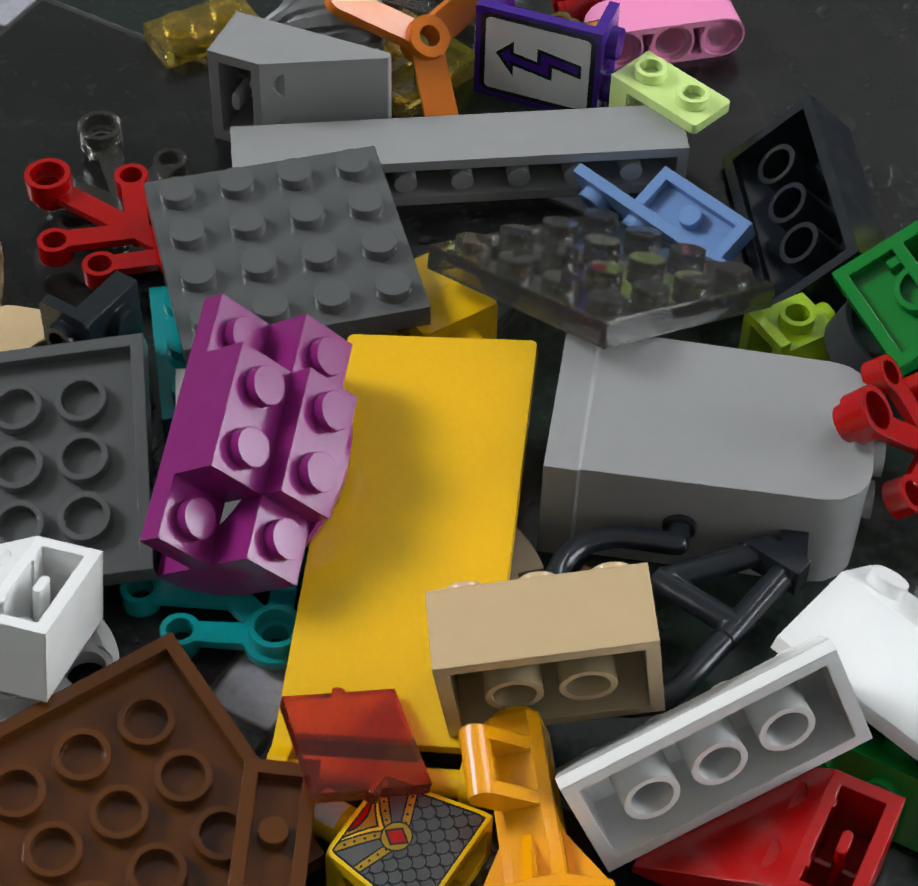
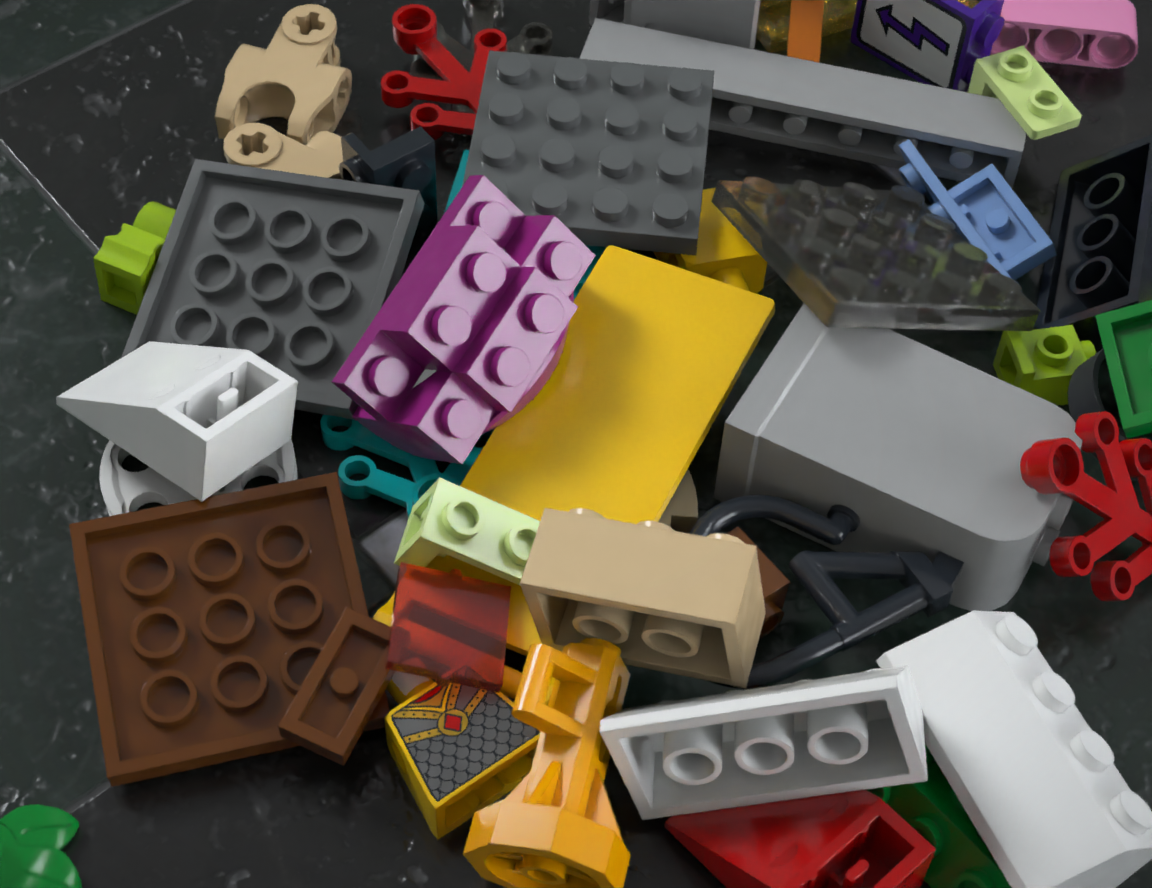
camera: 20 degrees right, 5 degrees up
none -> yellowish green bracket [394,477,540,586]

